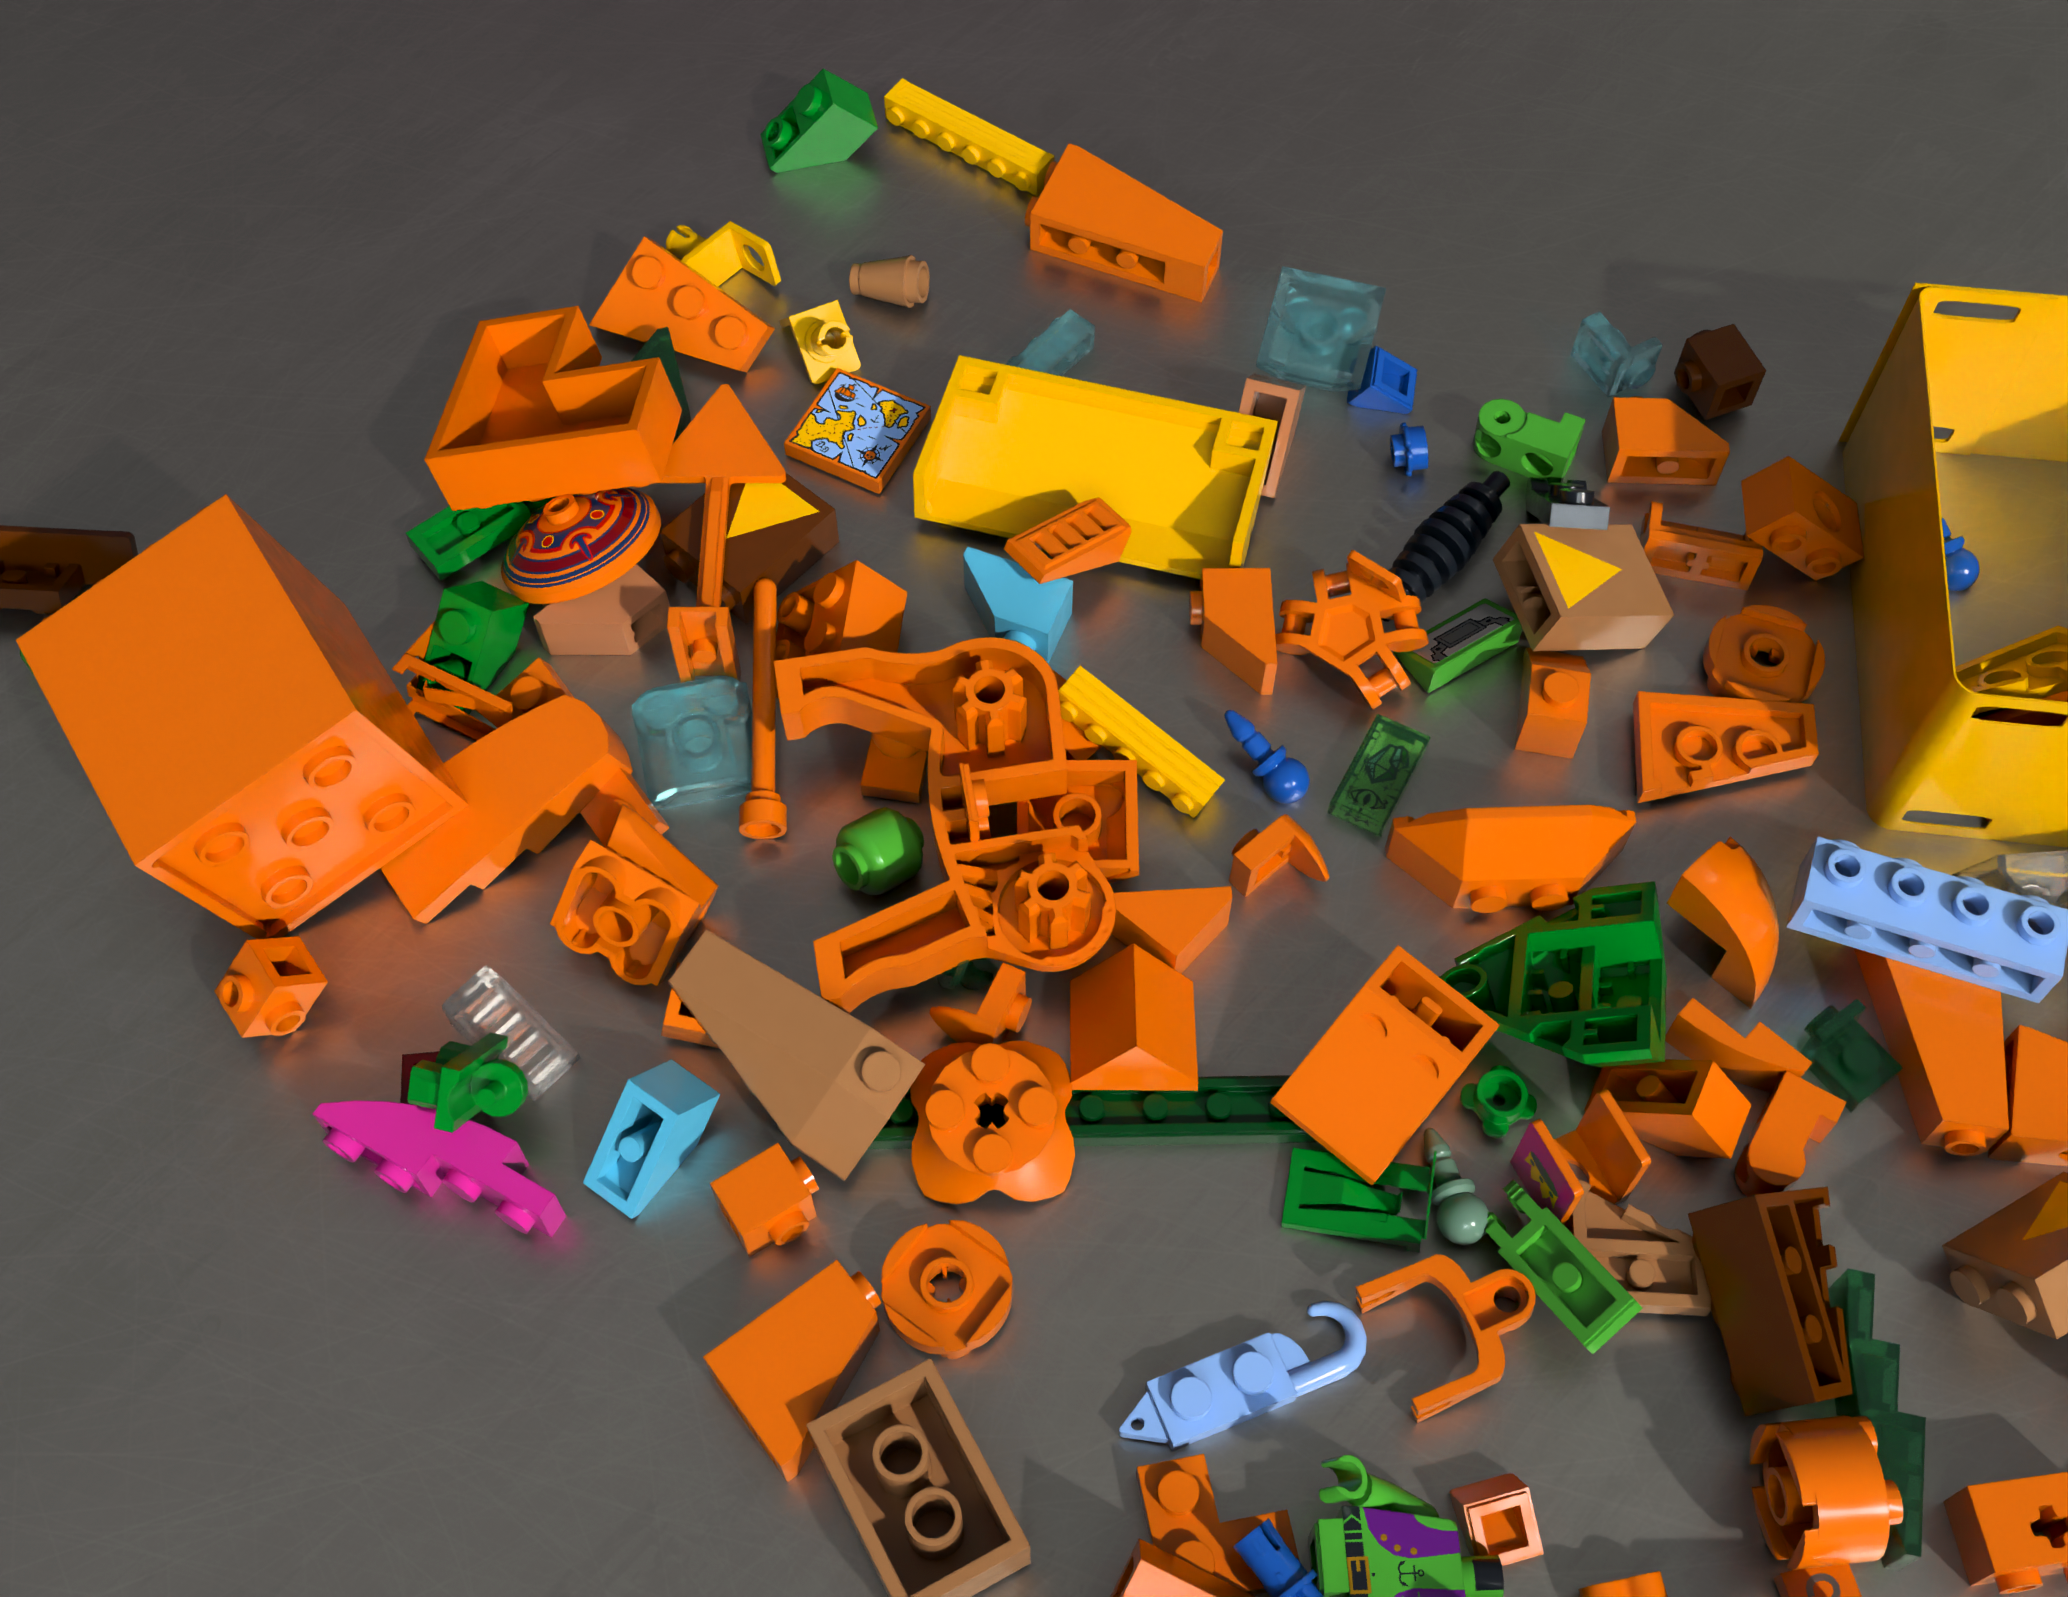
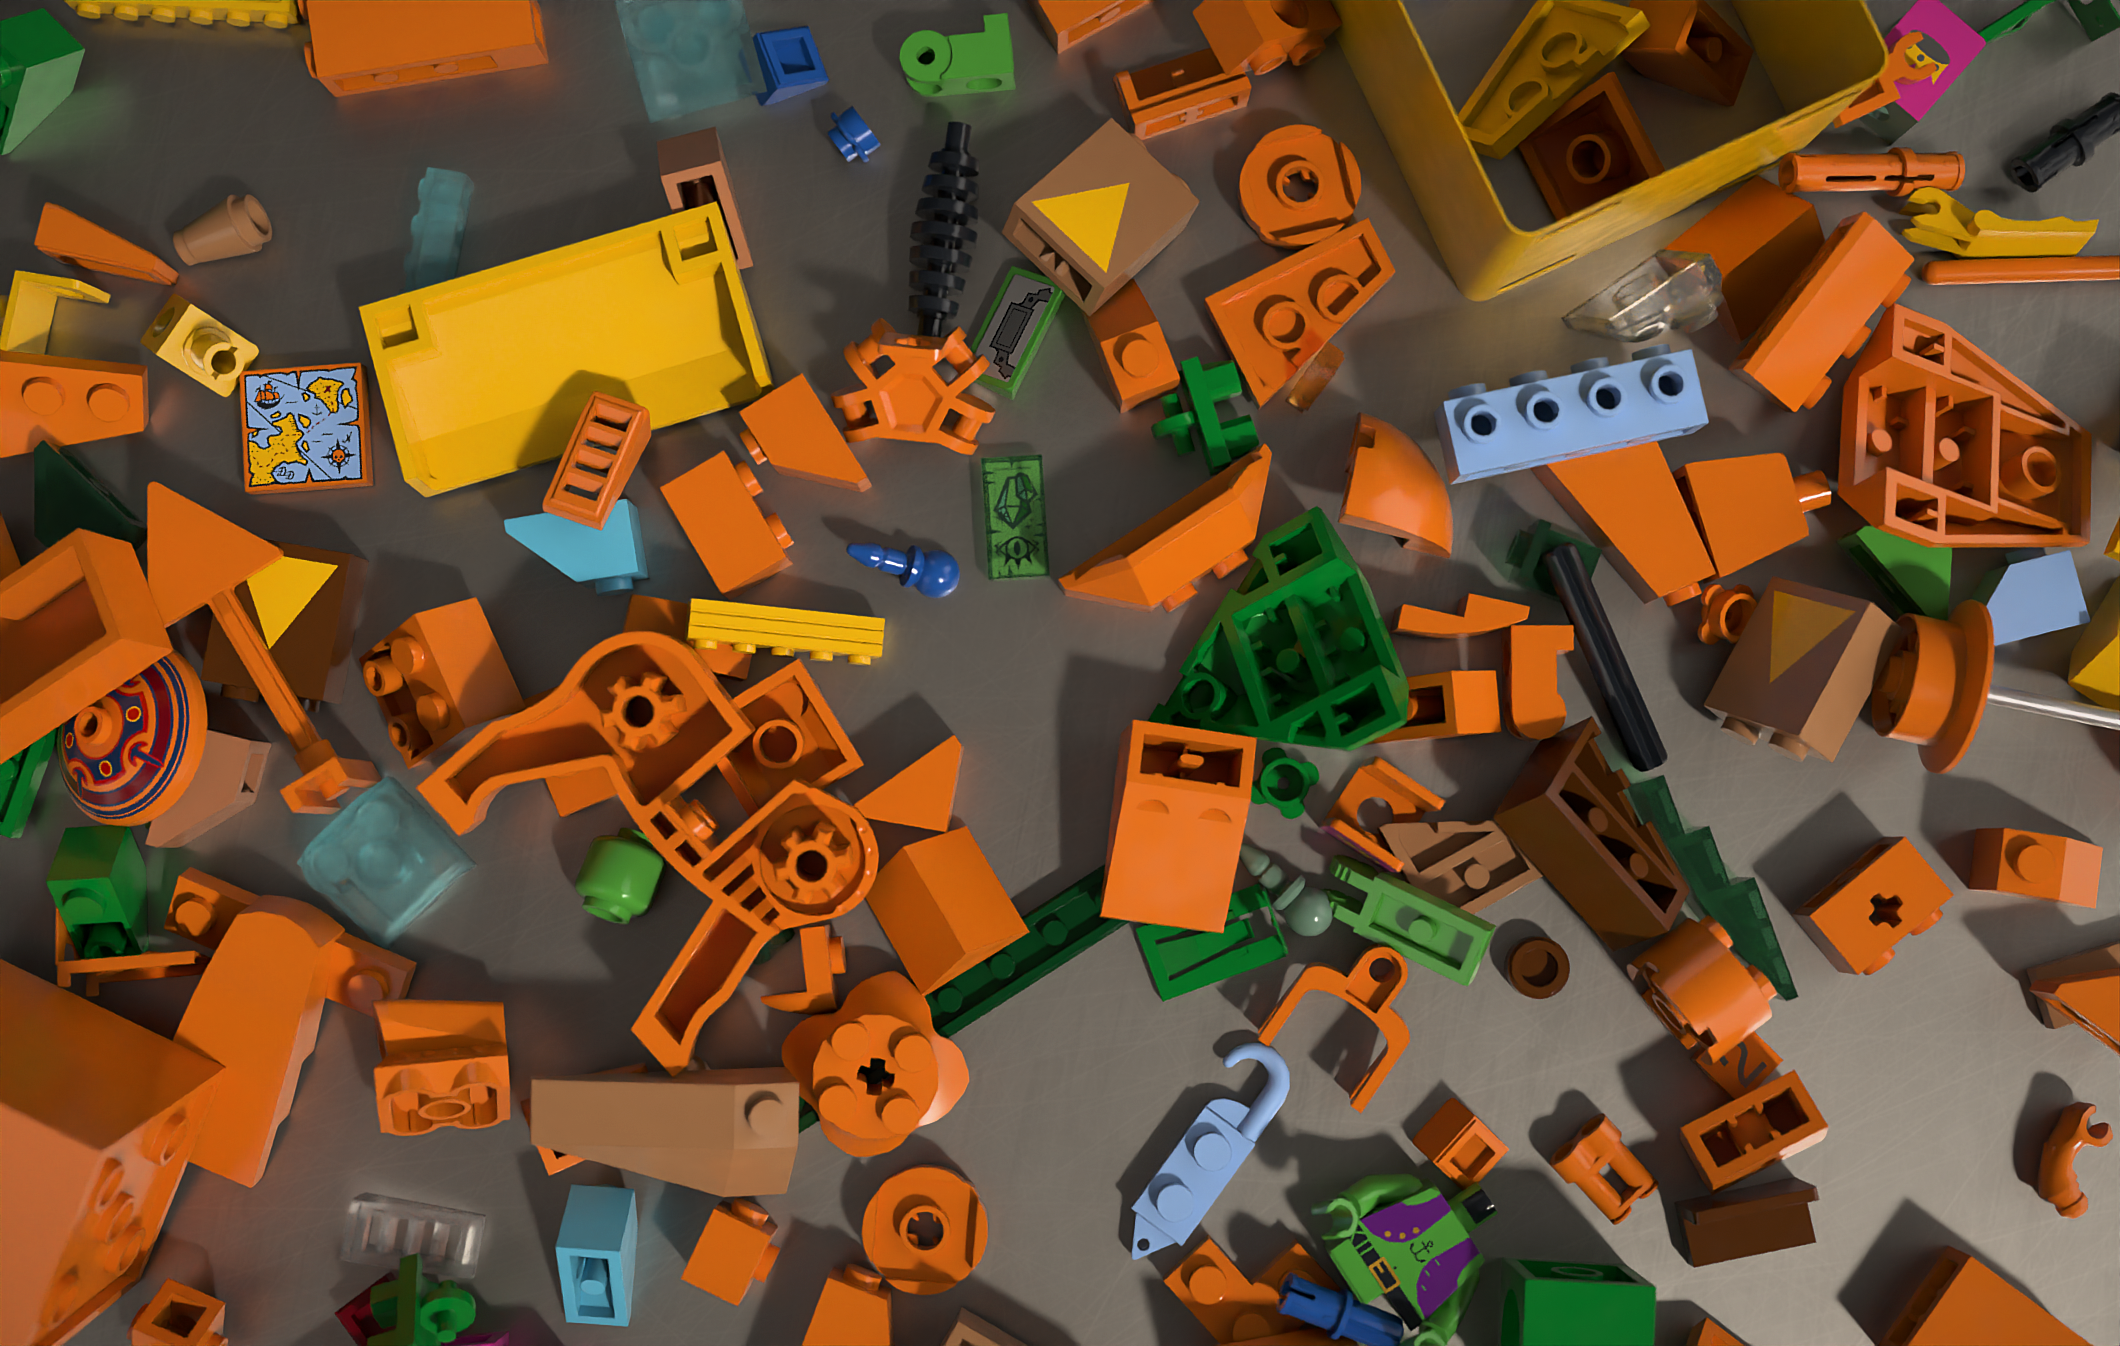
camera: 30 degrees left, 25 degrees up
orange piece [739,578,787,839] -> none
orange plate [1229,814,1330,897] -> none
black plate [1525,477,1610,530] -> none
none -> orange slope [34,202,179,286]
none -> orange brick [660,450,794,601]
none -> green hips [1151,356,1259,477]
none -> clear orange tile [1285,341,1345,413]
none -> reddish brown tile [1504,936,1570,999]
none -> black axle [1542,542,1668,772]
none -> orange plate [1697,584,1757,645]

